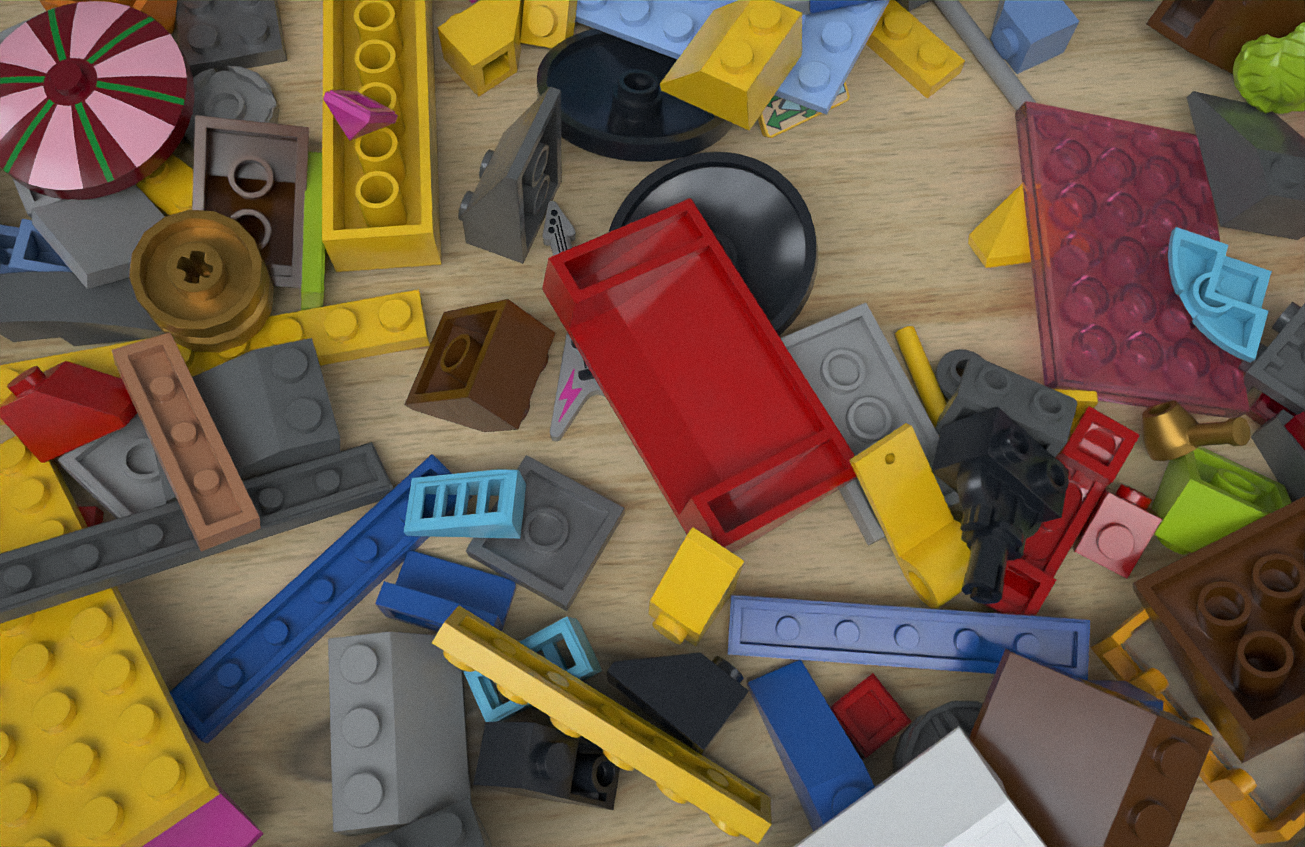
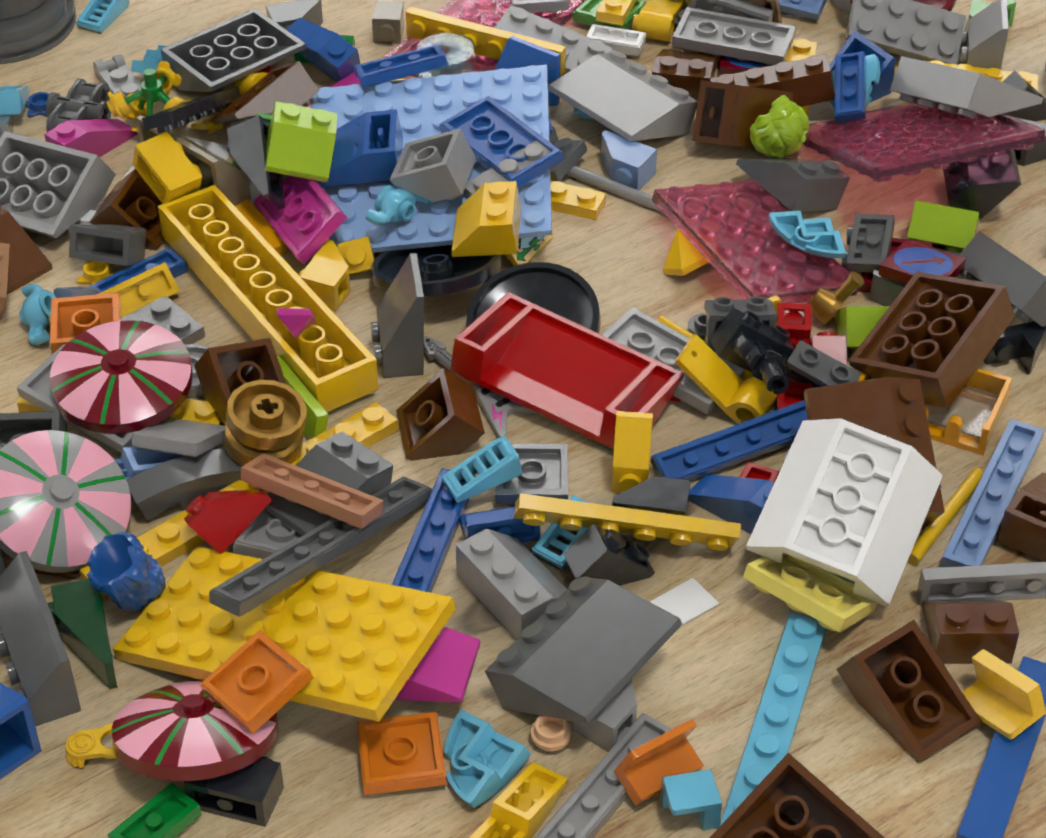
camera: 25 degrees left, 25 degrees down
none -> dark grey bracket [785,340,861,388]

